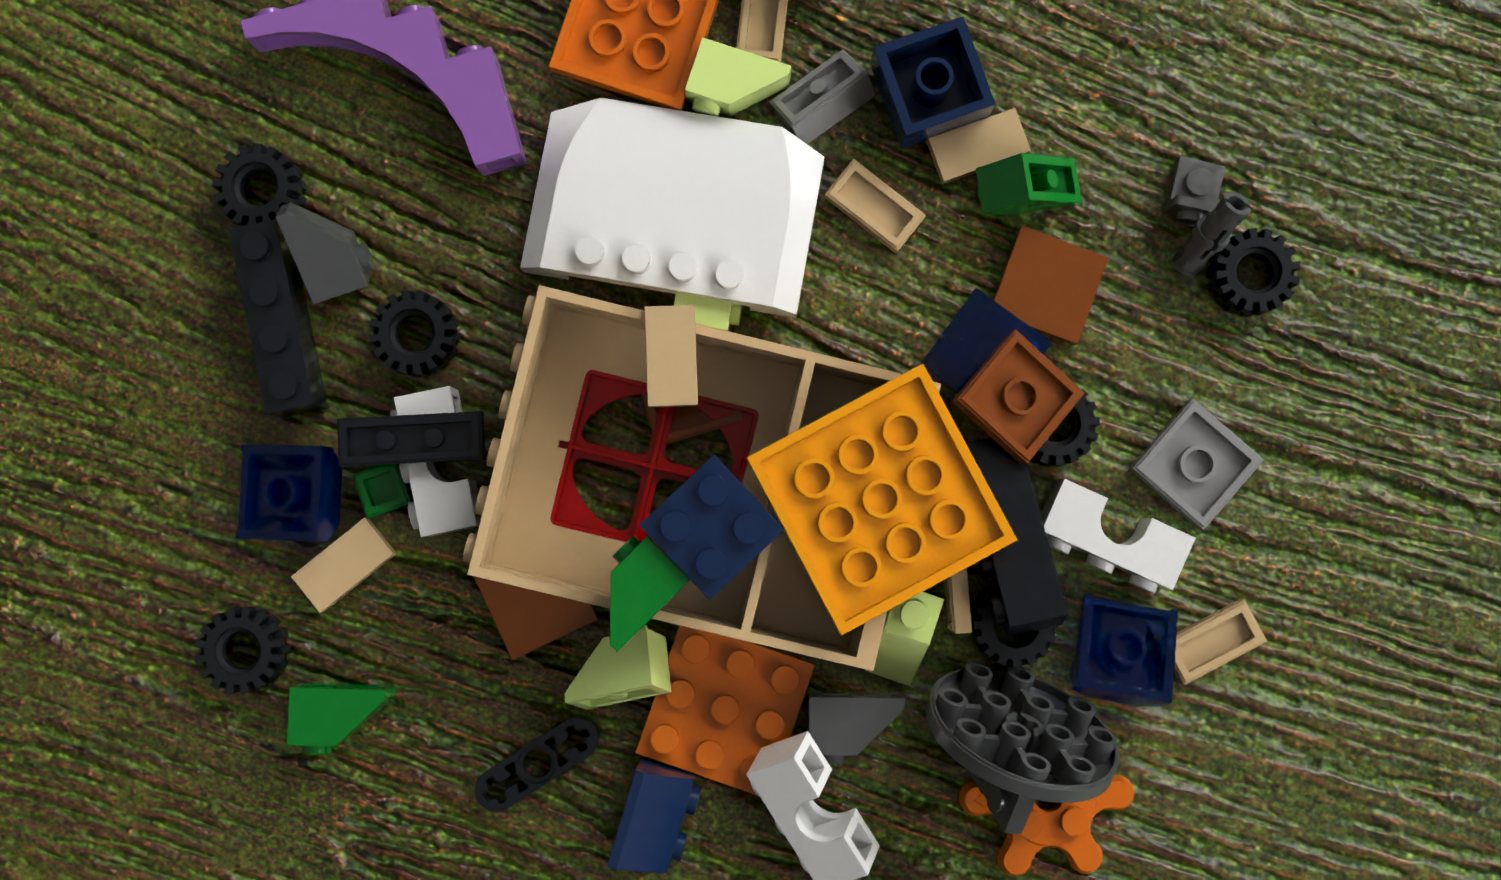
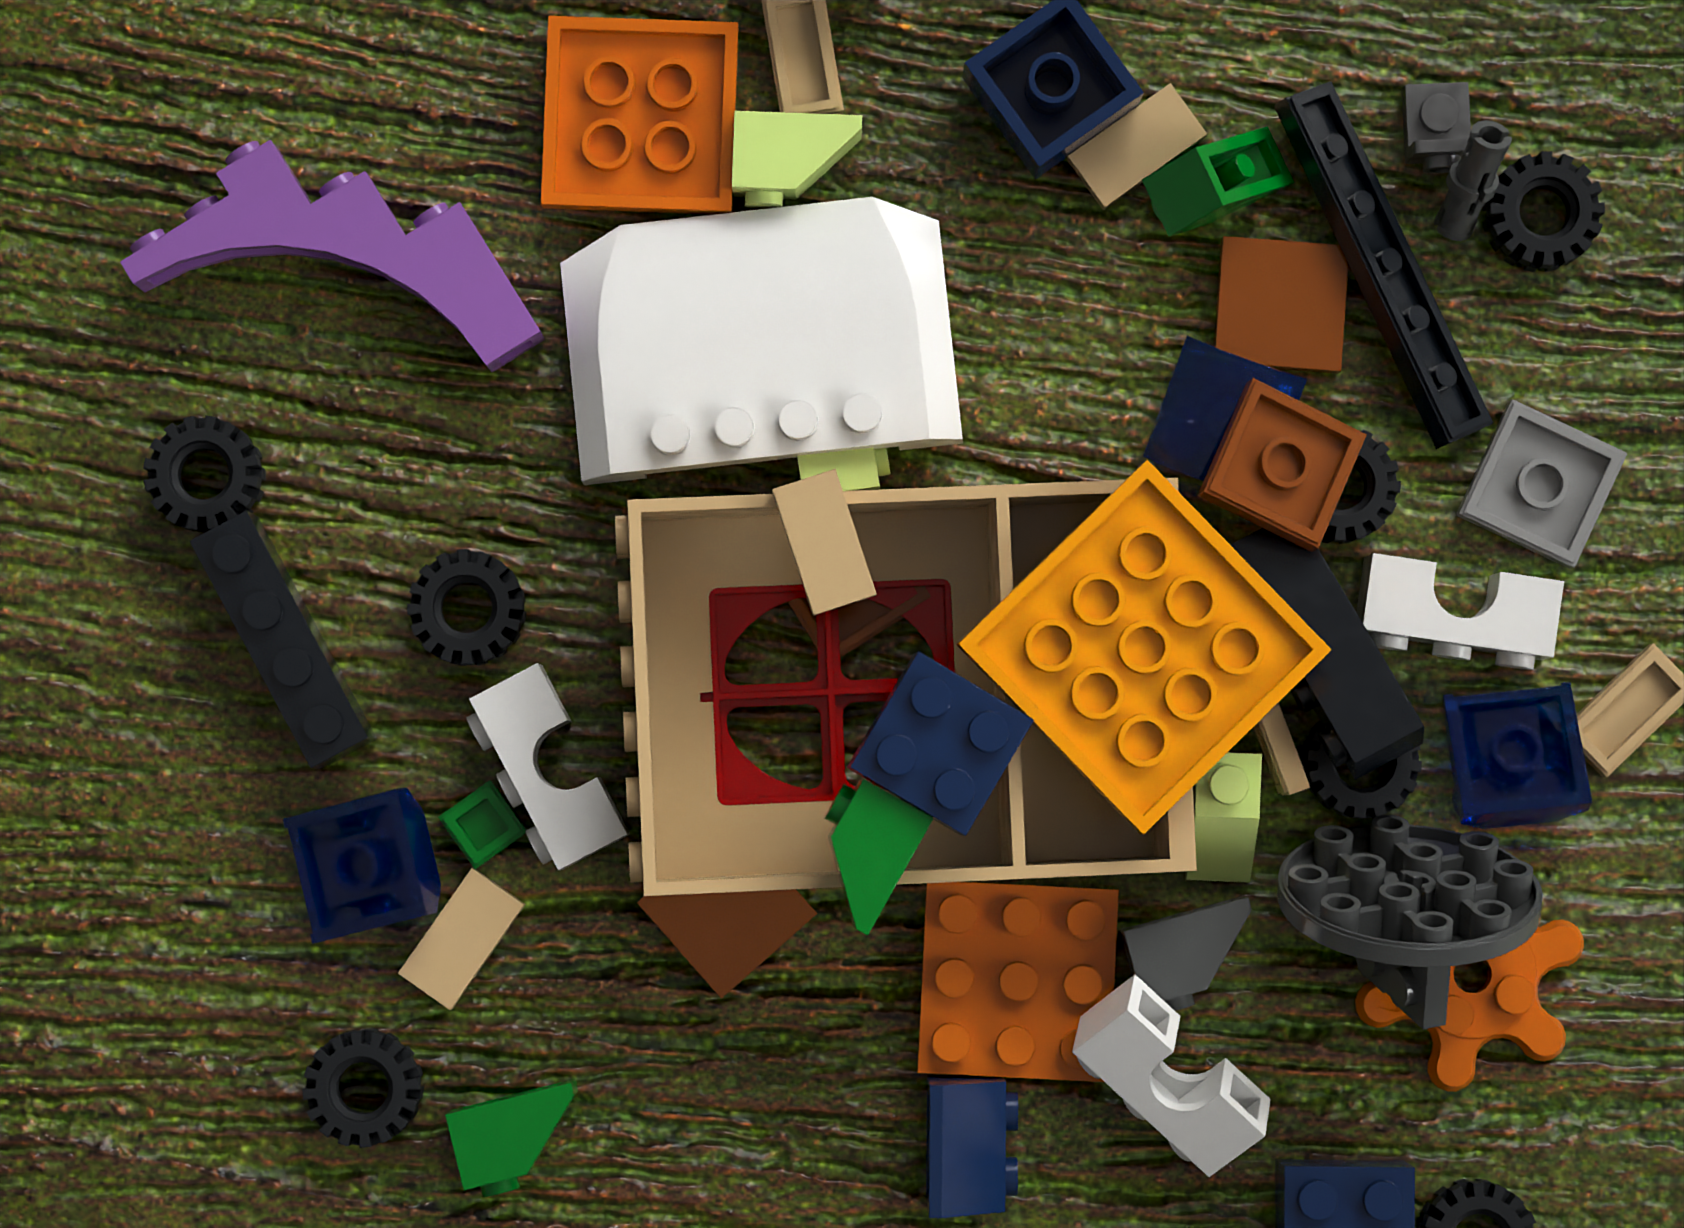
camera: 20 degrees left, 0 degrees up
dark grey slope [275,202,375,304] -> none
black tile [337,411,486,467] -> none
black beam [475,715,600,812] -> none
yellowish green slope [564,625,672,710] -> none
light grey slope [769,49,875,144] -> none
tan tile [824,158,926,254] -> none
none -> black tile [1274,81,1493,450]

